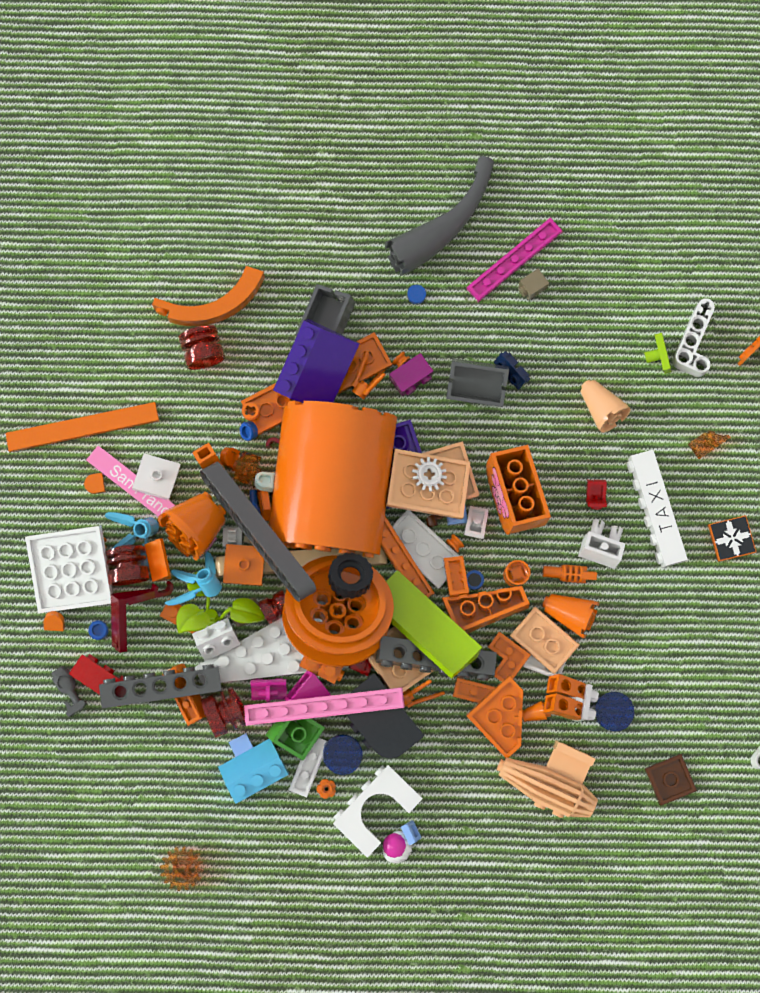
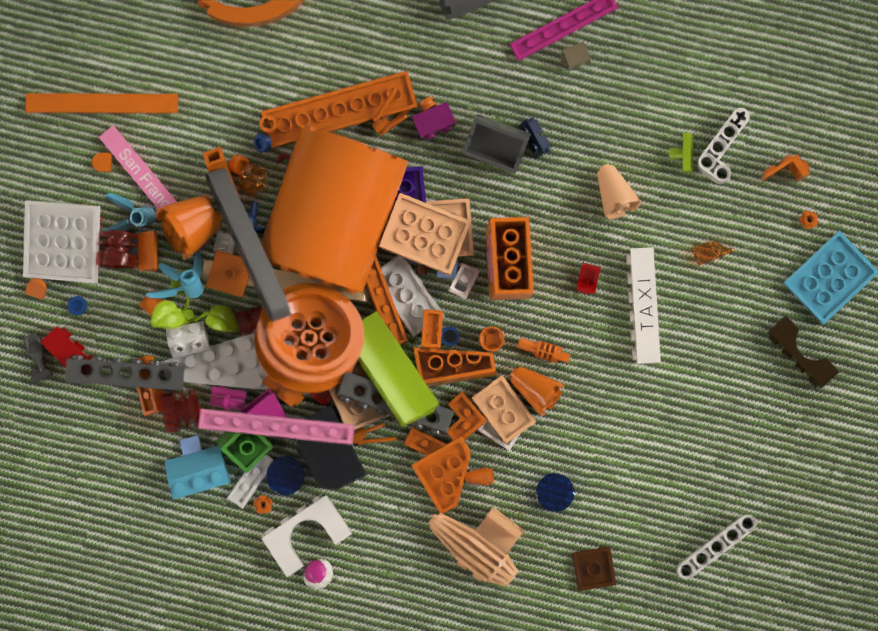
camera: 20 degrees right, 5 degrees up
dark red hinge [111,581,174,653] -> none
white plate [132,453,181,500] -> none
clear orange gear [160,846,204,891] -> none
clear red wheel [178,325,225,370] -> none
light aqua tile [254,472,275,492] -> none
orange tile [257,489,271,521] -> none
dark purple slope [273,319,360,403] -> none
dark grey piece [295,284,355,337] -> none
black tyre [328,552,373,599] -> none
light blue tile [401,820,421,845] -> none
blue tile [407,285,426,305] -> none
white gear [412,457,447,492] -> none
orange bush [446,534,464,553] -> none
orange hips [543,674,599,722] -> none
white brick [578,519,625,569] -> none
black tile [708,515,756,562] -> none

